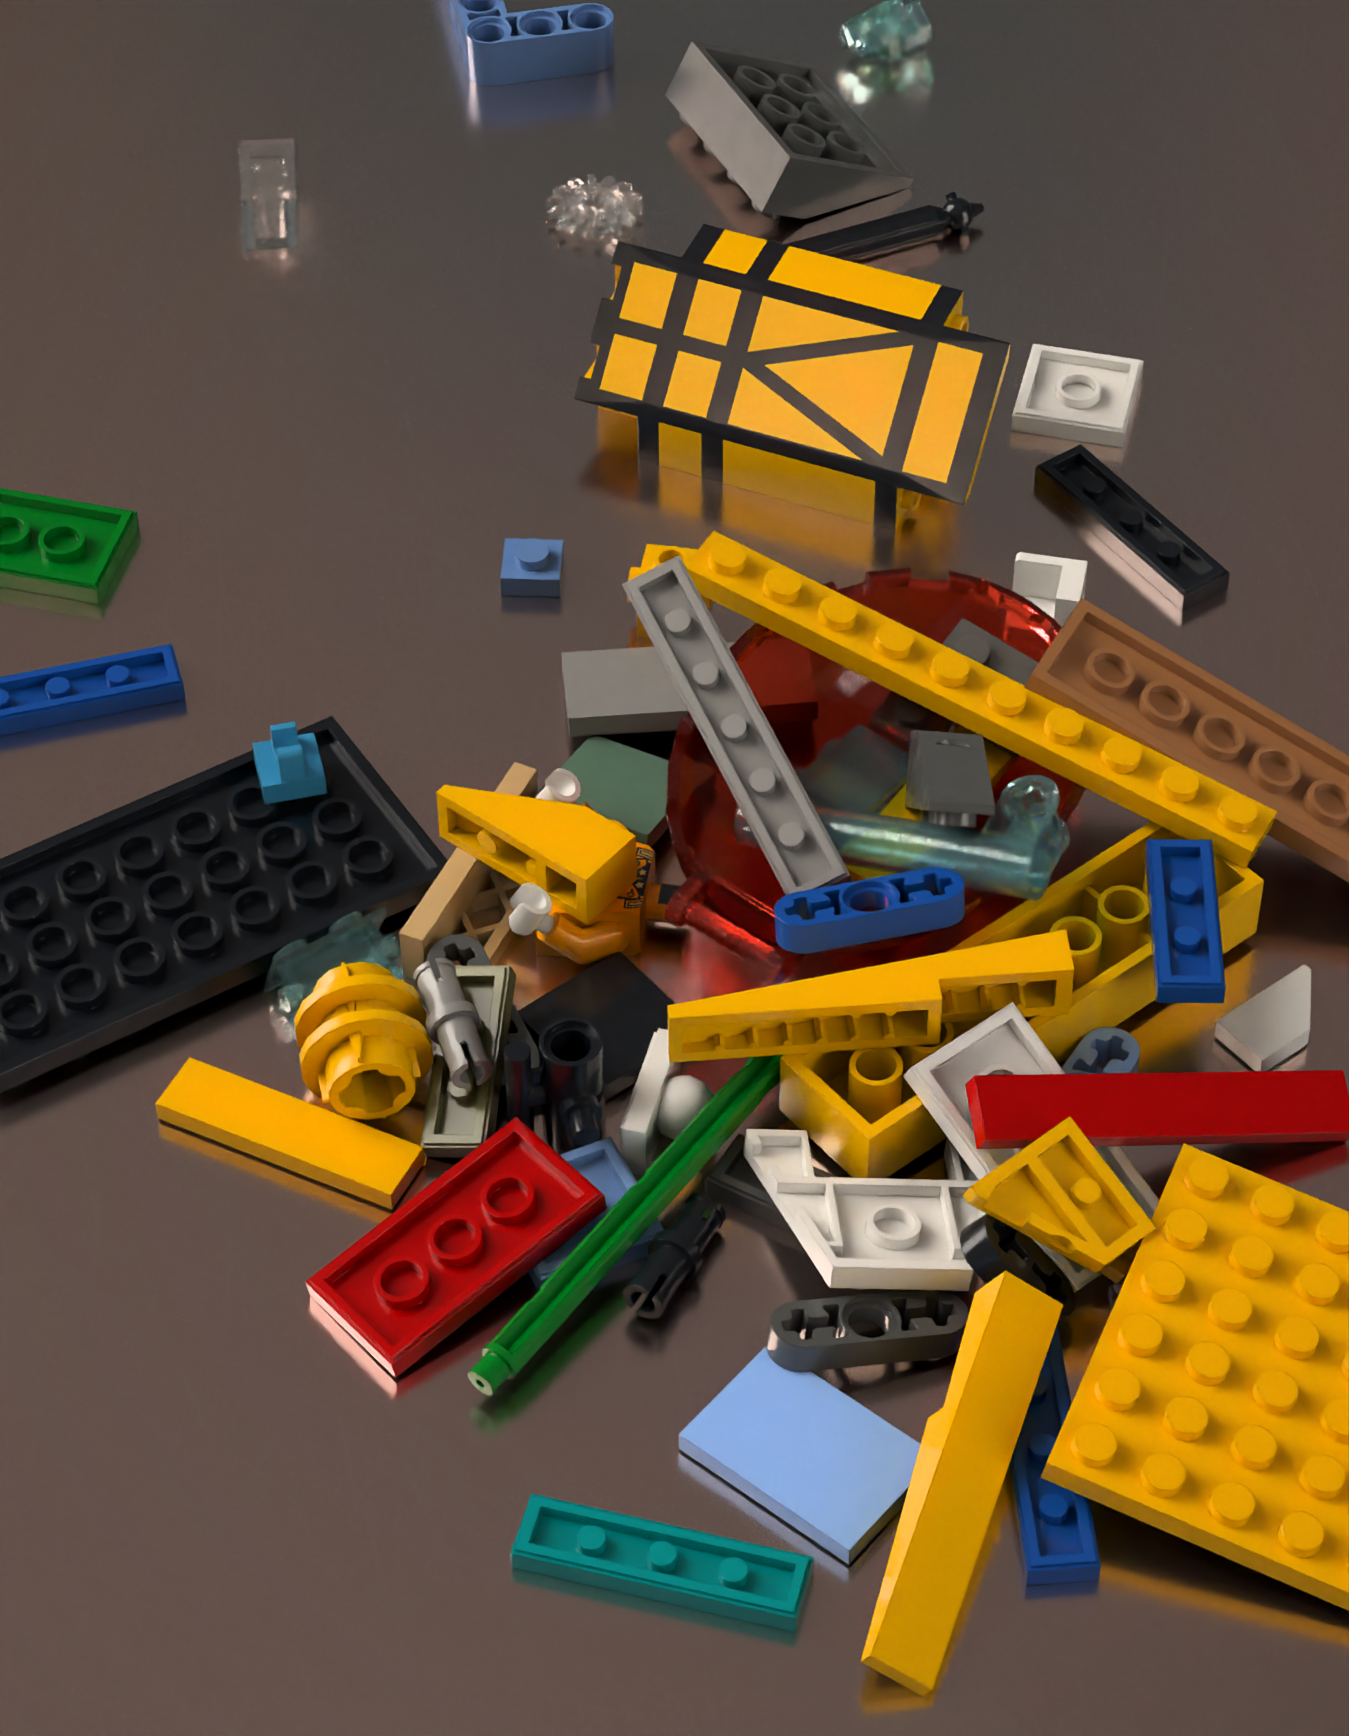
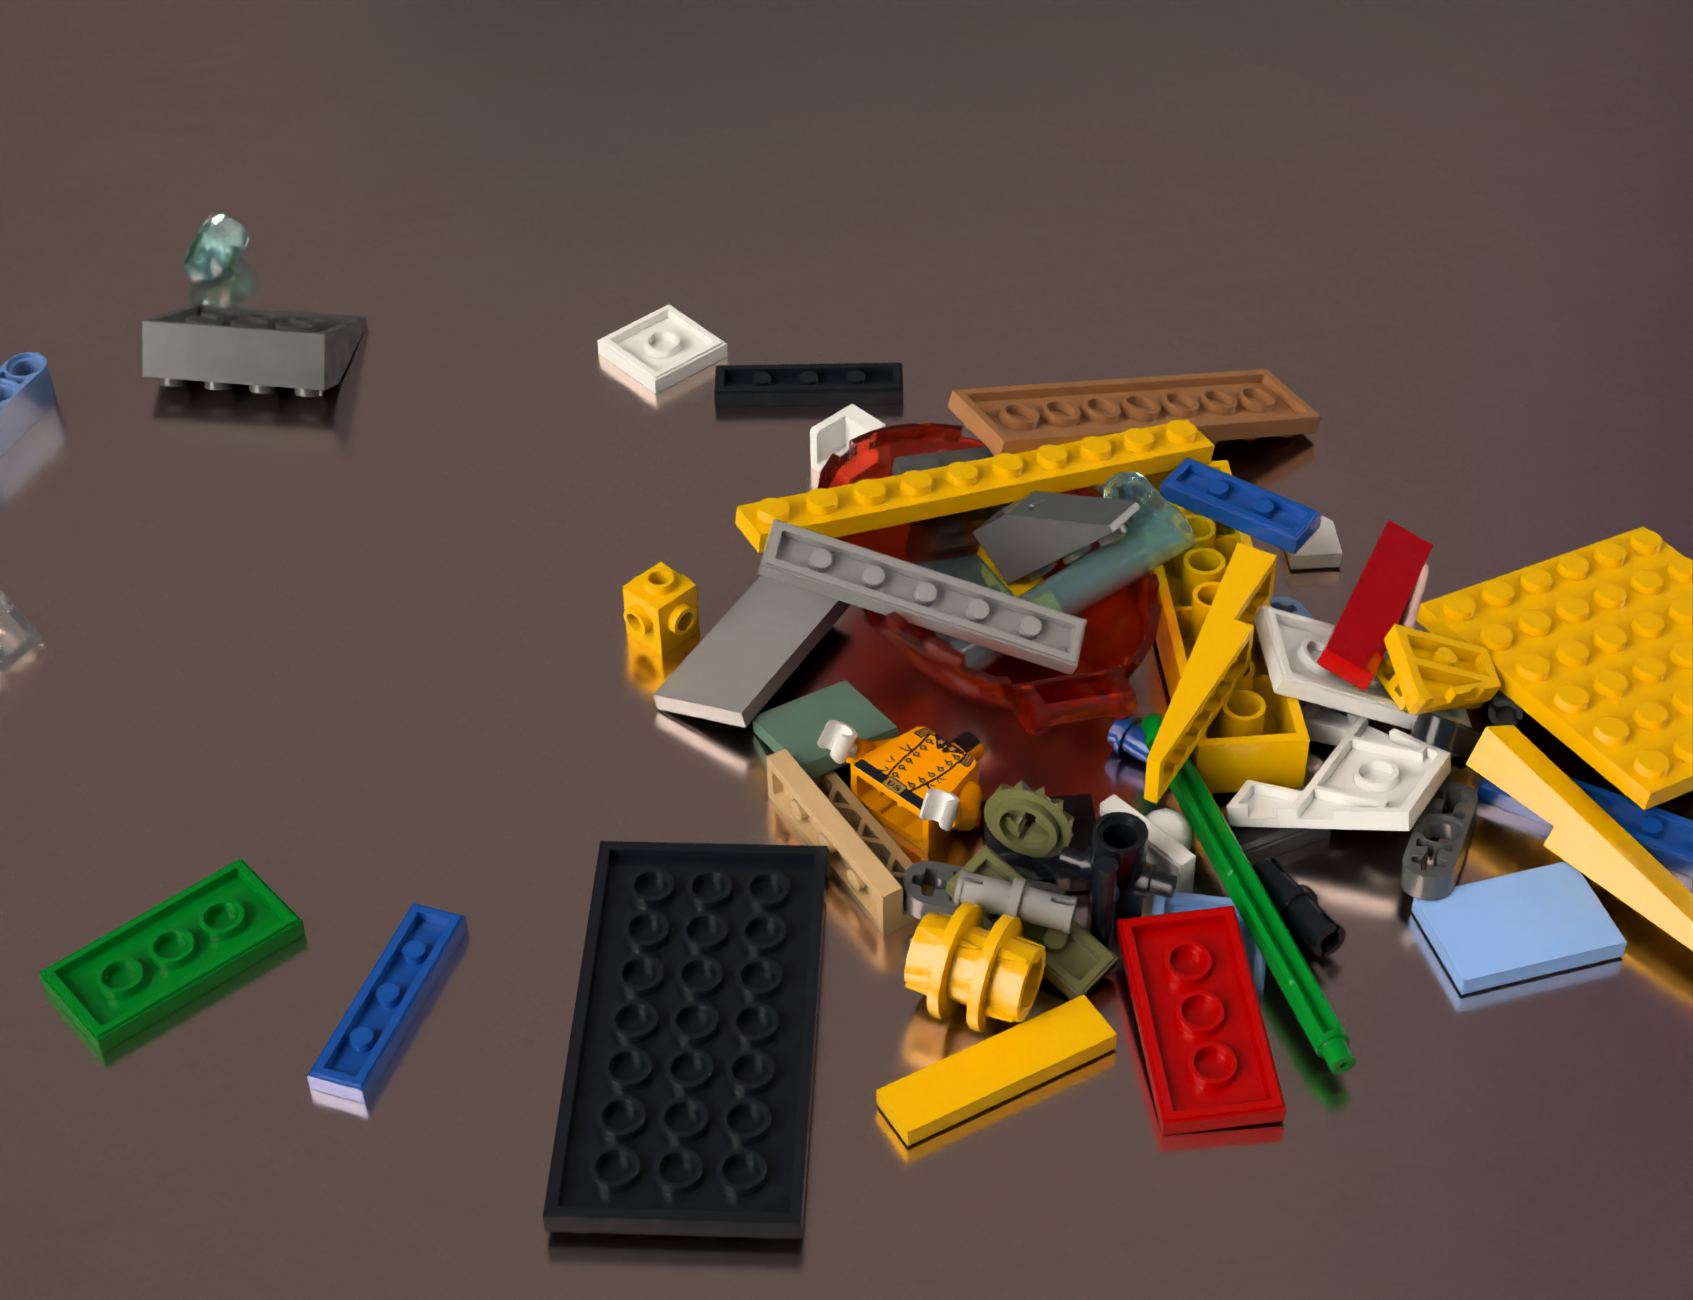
camera: 55 degrees left, 5 degrees down
dark azure tile [252,721,327,804] -> none
clear light blue hinge [264,907,401,1013] -> none
yellow slope [436,785,637,925] -> none
medium blue plate [500,538,564,597] -> none
teal tile [510,1494,814,1633] -> none
clear gear [546,174,643,239] -> none
panel [574,224,1010,531] -> none
blue beam [774,867,965,954] -> none
black wheel [784,192,984,261] -> none
none -> olive gear [984,780,1074,858]

